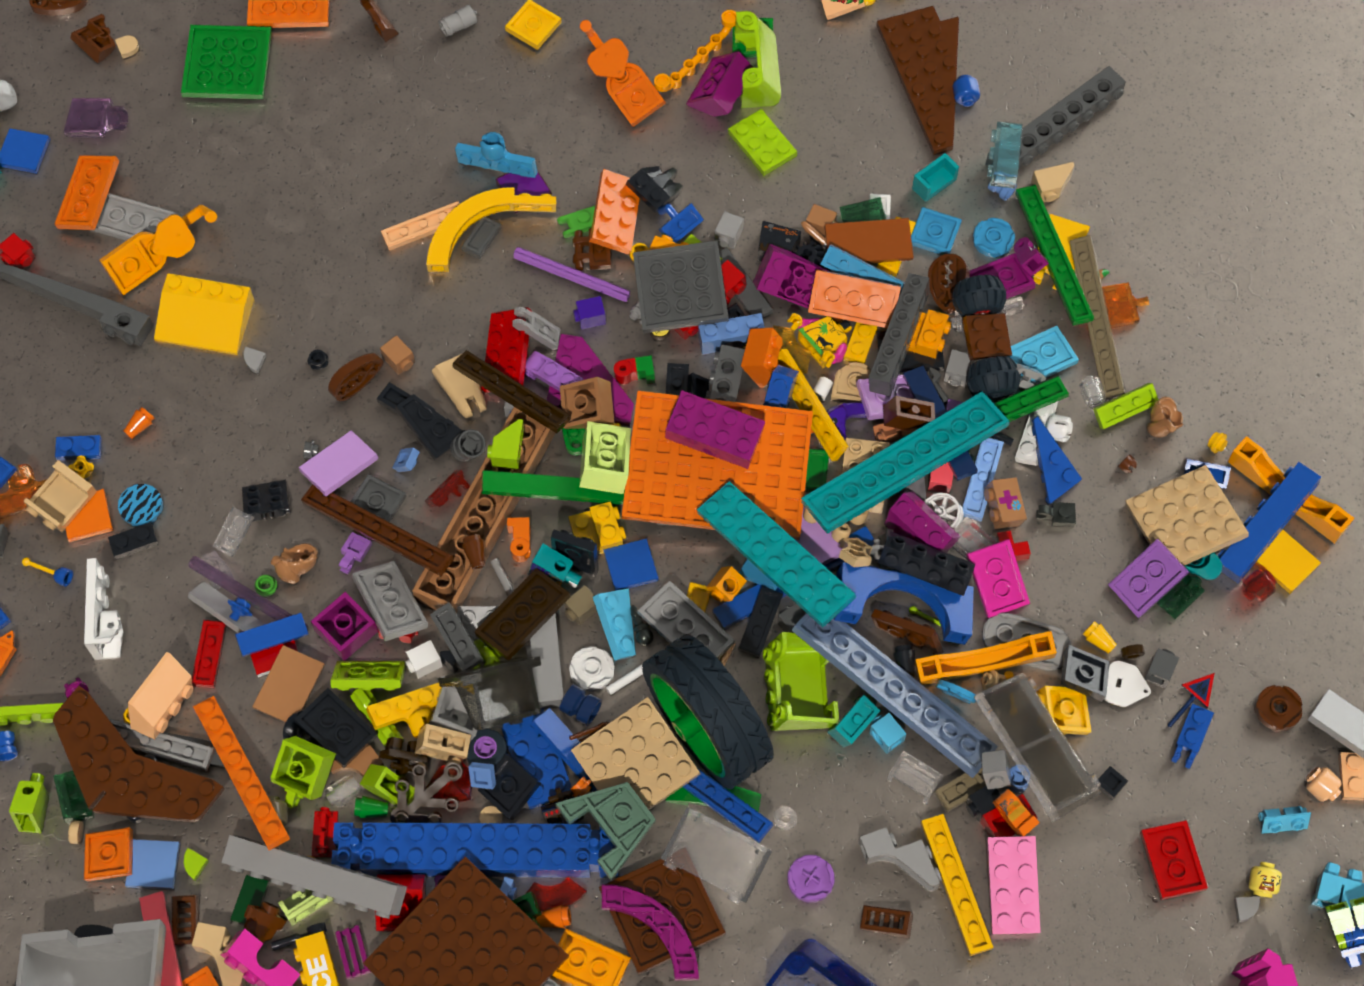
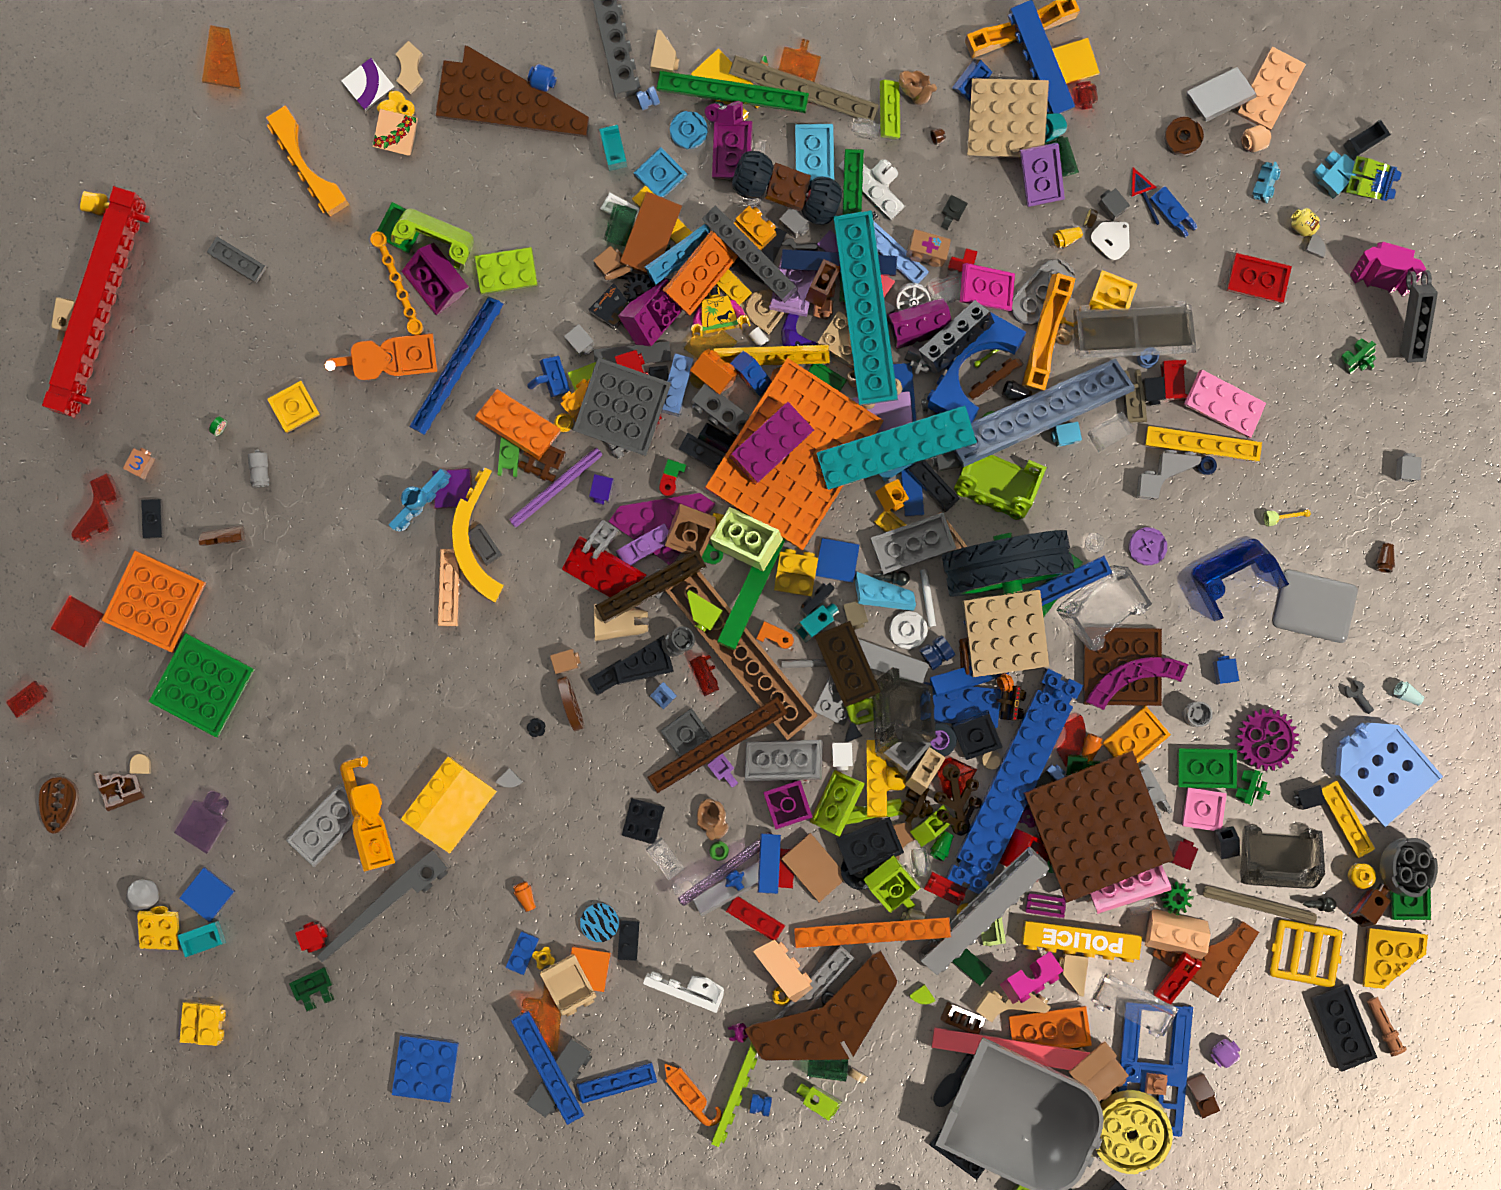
camera: 70 degrees left, 20 degrees up
blue hinge [22,557,73,587] -> none
orange plate [54,155,119,230] -> none
orange tile [84,827,133,882] -> none
medium blue tile [125,839,181,890] -> none
reddish brown rock [243,901,288,952] -> none
black piece [271,922,327,951] -> none
lavender tile [299,430,378,496] -> none
dark grey plate [304,440,319,459] -> none
dark grey plate [430,602,484,673] -> none
reddish brown cone [462,534,485,570] -> none
medium blue plate [468,762,496,789] -> none
sand green wing [556,782,656,881] -> none
black plate [626,166,683,213] -> none
teal panel [827,695,881,748] -> none
tan tile [839,538,872,567] -> none
reddish brown slope [860,905,913,939] -> none
reddish brown piece [928,254,970,314] -> none
dark azure wheel [936,679,978,704] -> none
light grey brick [982,749,1011,789] -> none
clear light blue brick [987,121,1022,189] -> none
orange leg [993,789,1040,836] -> none
light grey beam [1016,364,1046,389] -> none
blue wing [1031,417,1082,504] -> none
plate [1061,645,1110,702] -> none
black plate [1094,766,1128,800] -> none
yellow plate [1208,432,1228,453] -> none
none -> blue plate [409,296,504,435]
none -> dark blue plate [1197,456,1217,475]

